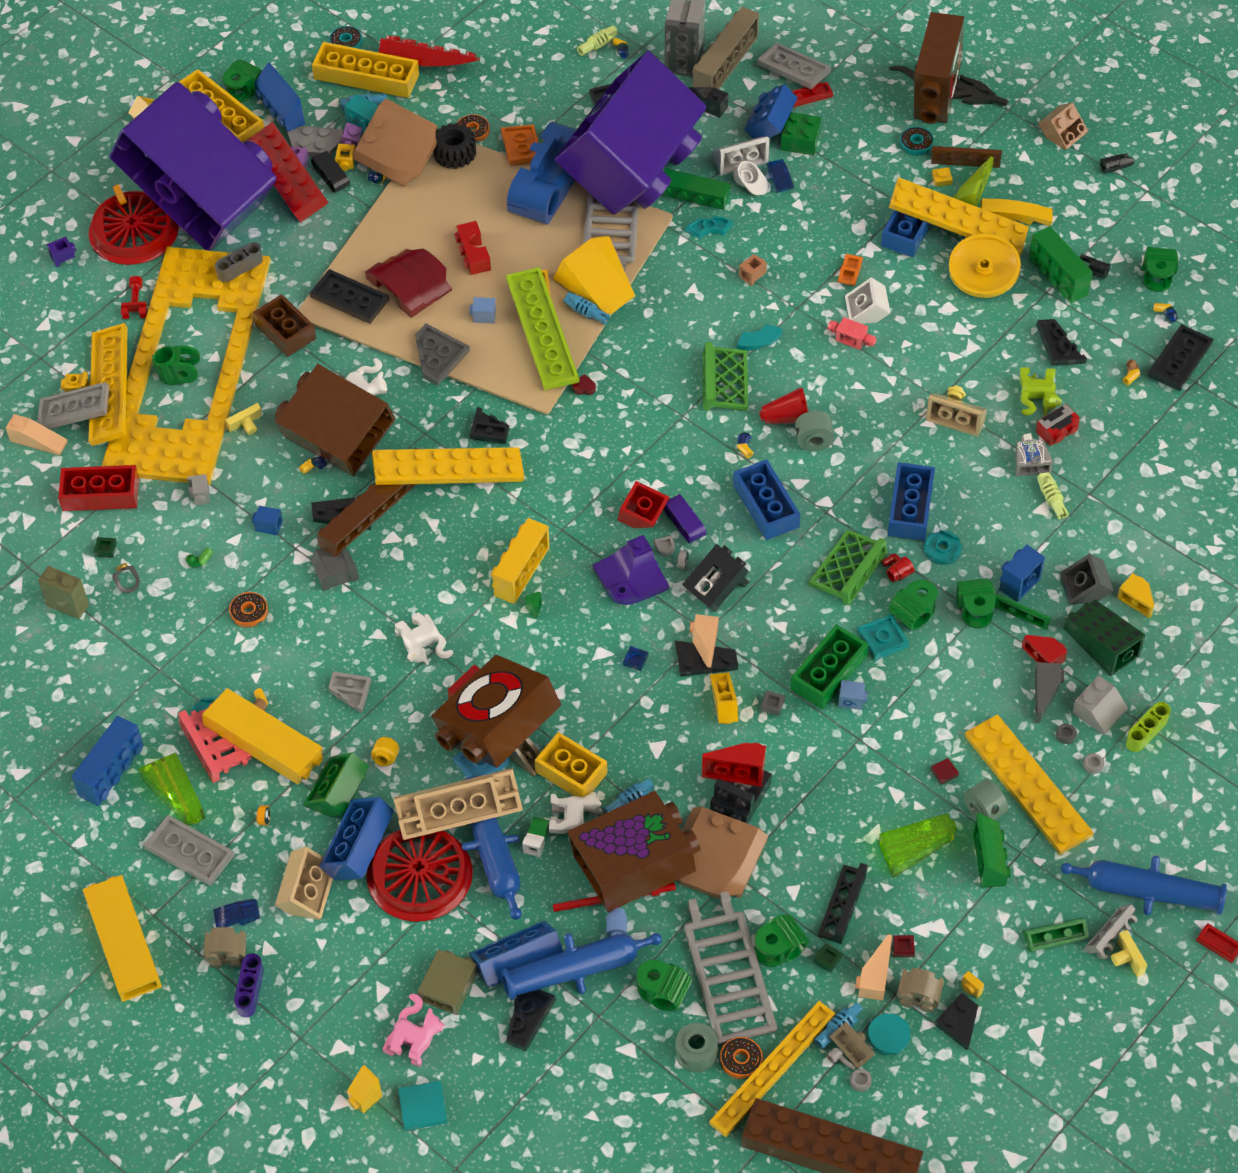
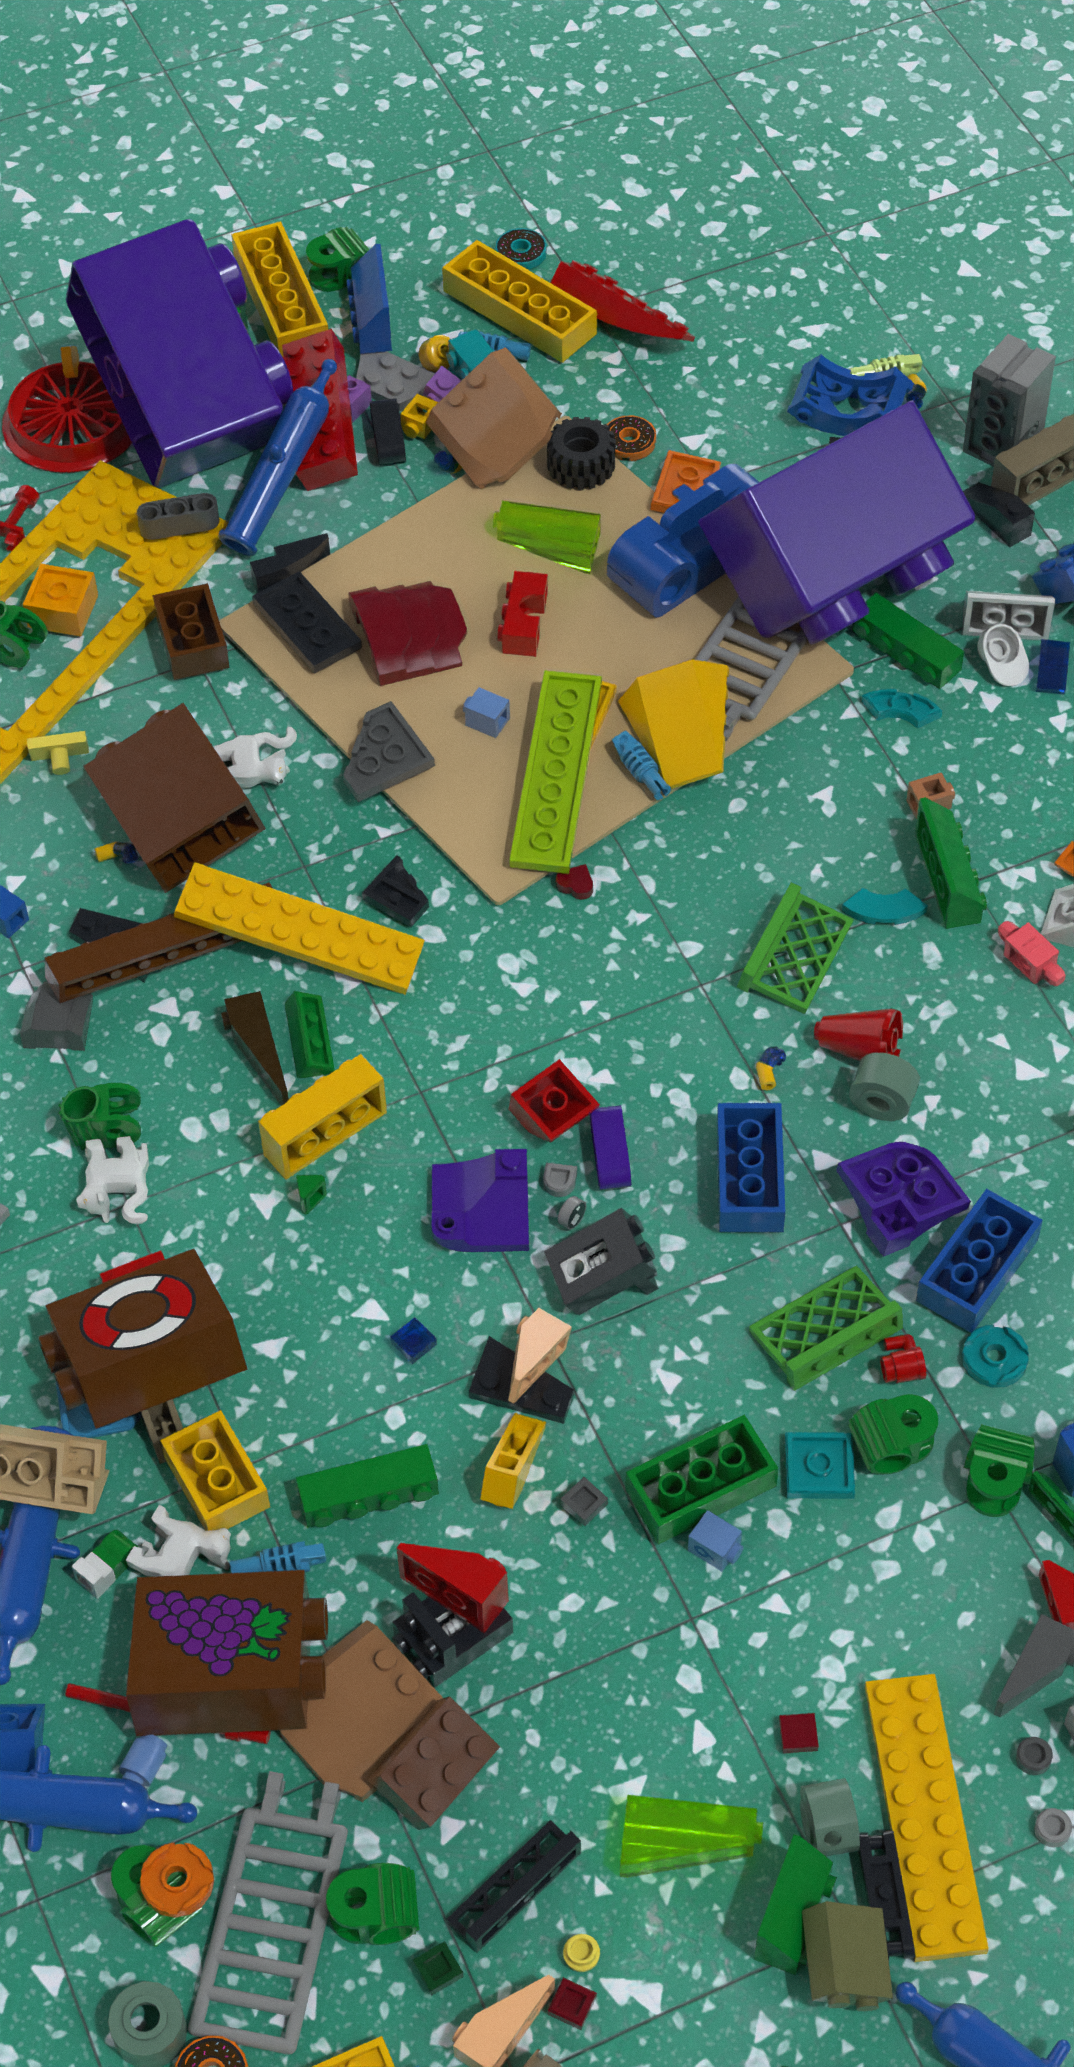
camera: 25 degrees right, 0 degrees up
none -> light orange container [23,563,98,637]
none -> green piece [58,1083,141,1151]
none -> orange tile [140,1843,214,1918]
none -> blue piece [218,359,337,556]
none -> dark brown slope [221,991,289,1106]
none -> black slope [250,533,330,593]
none -> green slope [285,991,335,1078]
none -> green brick [296,1444,439,1528]
none -> reddish brown brick [367,1696,500,1830]
none -> yellow head [418,335,450,373]
none -> clear neon green slope [493,500,601,574]
none -> light yellow plate [563,1934,600,1972]
none -> blue fence [787,354,914,436]
none -> olive brick [802,1901,893,2011]
none -> dark purple slope [836,1142,971,1257]
none -> black plate [858,1829,915,1960]
none -> green slope [915,797,987,929]

